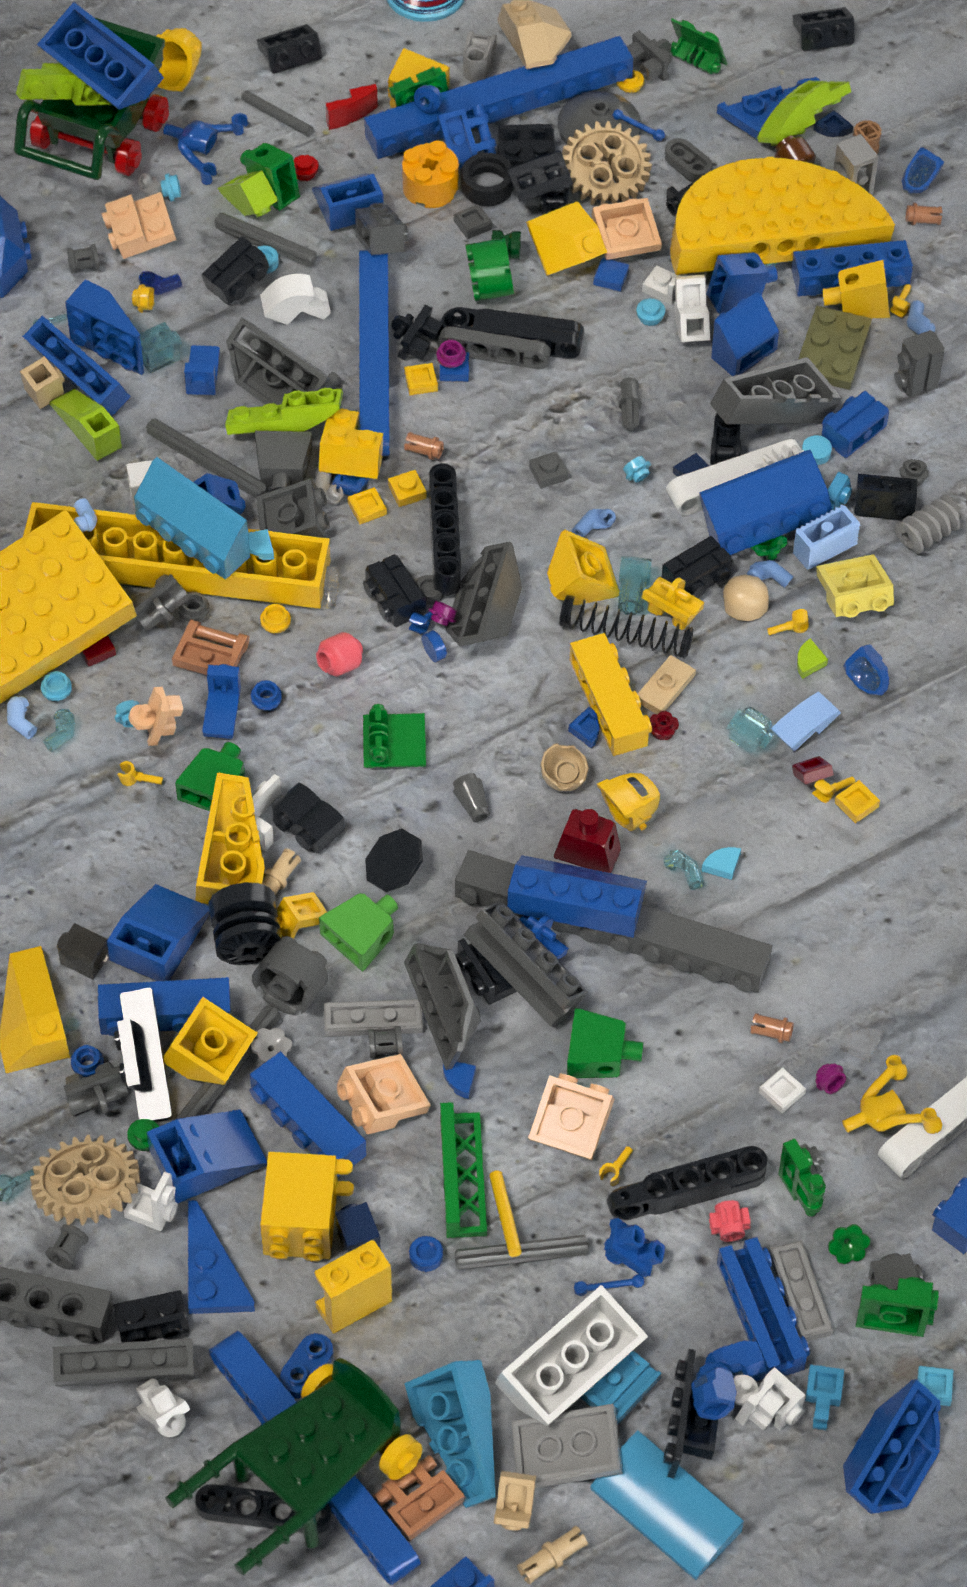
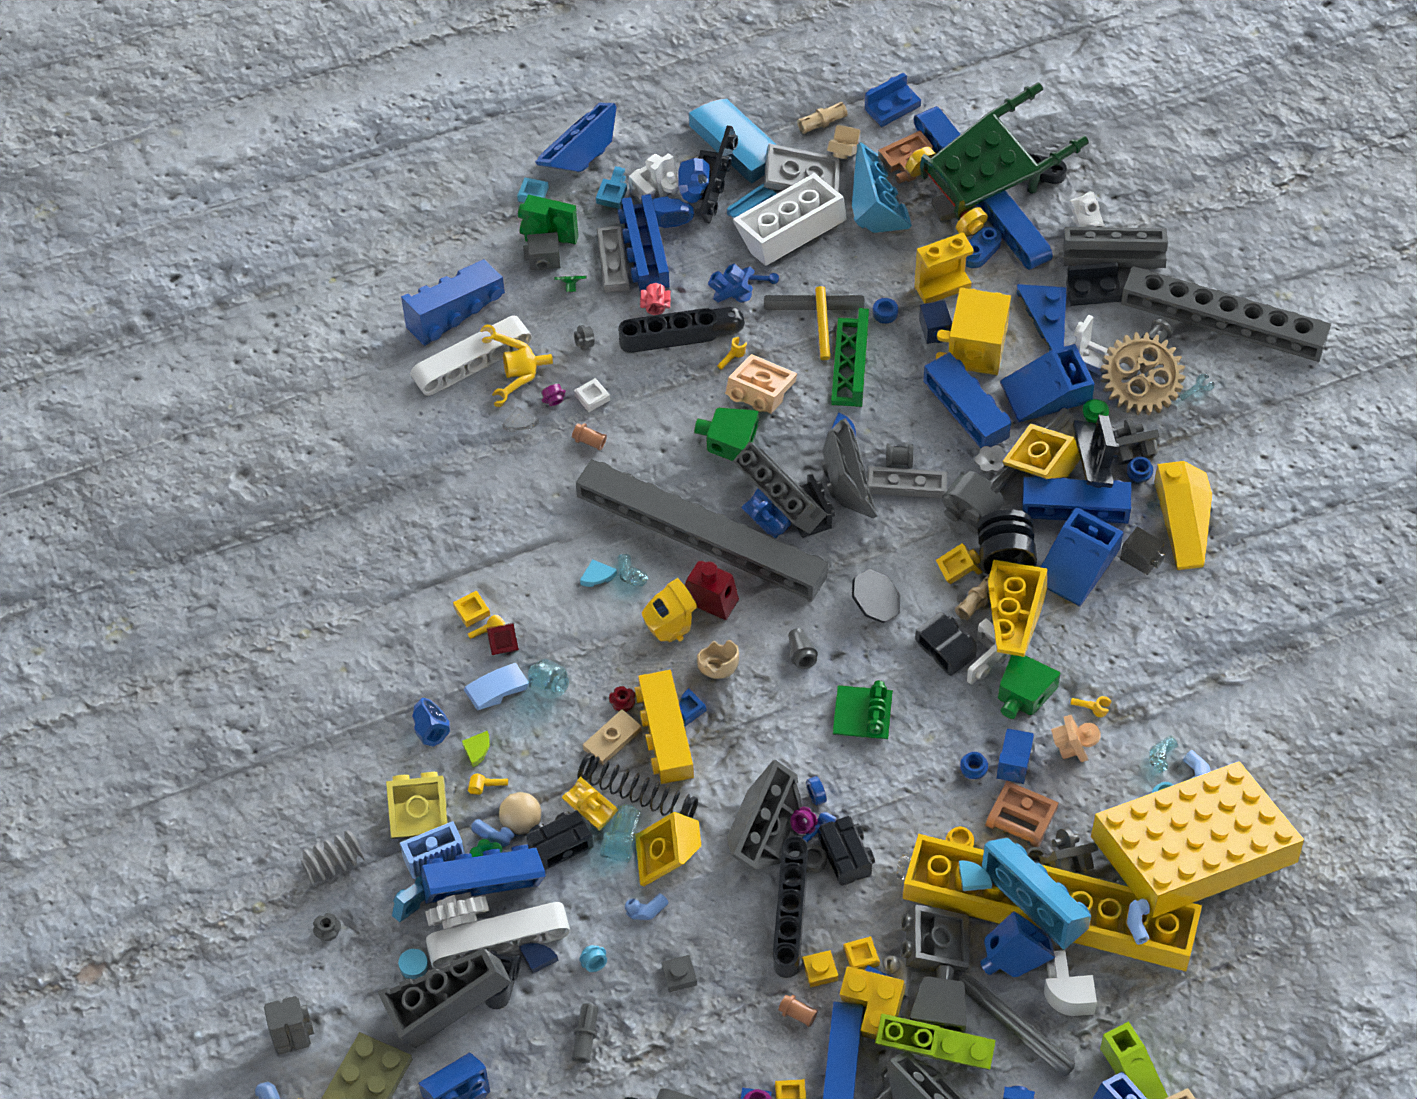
camera: 170 degrees left, 0 degrees up
medium azure plate [114,700,139,727] -> none
coral head [316,632,363,677] -> none
bright green torso [319,893,398,972] -> none
light nougat plate [337,1054,431,1135] -> none
blue slope [507,855,647,938] -> none
green plate [778,1138,826,1217] -> none
blue brick [821,391,889,458] -> none
black bracket [854,473,917,520] -> none

